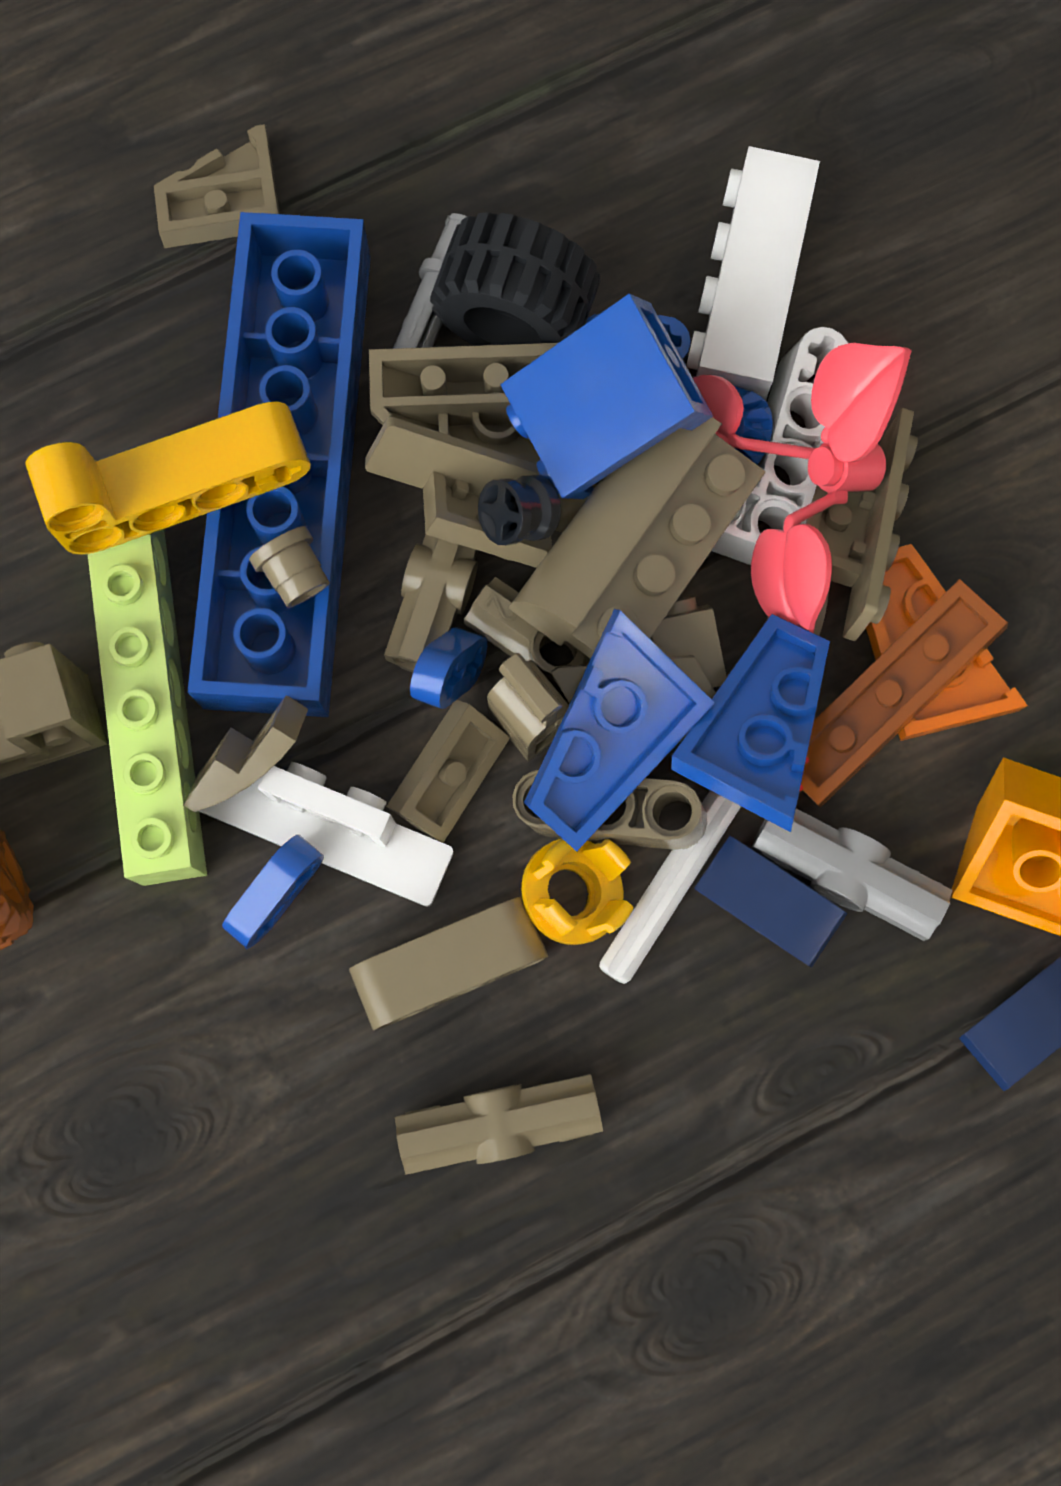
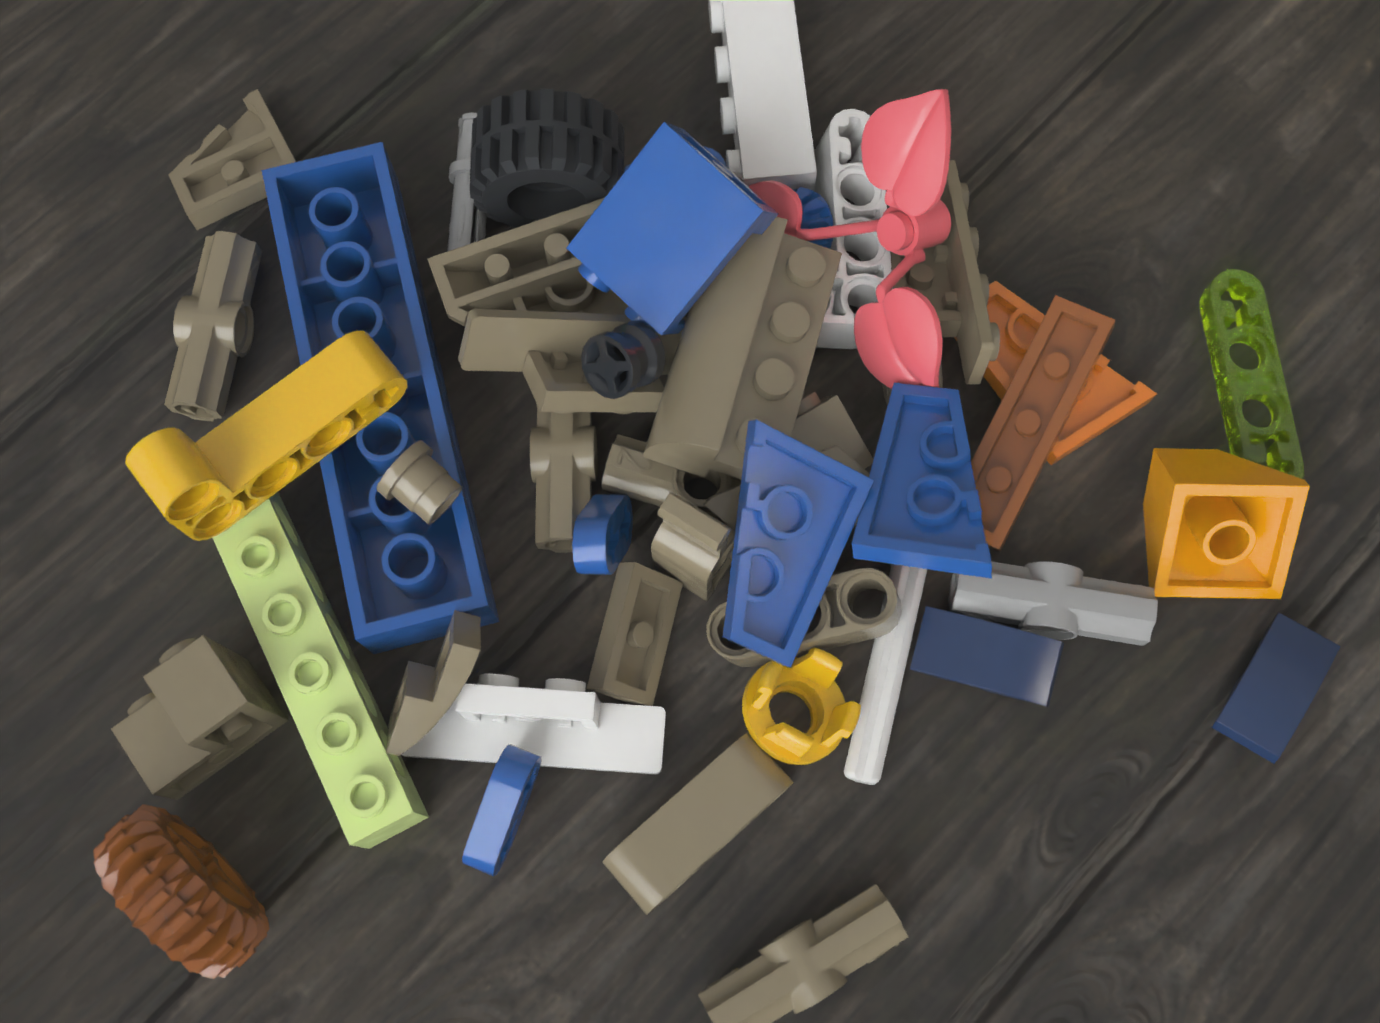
camera: 15 degrees left, 5 degrees down
none -> dark tan piece [164,231,262,422]

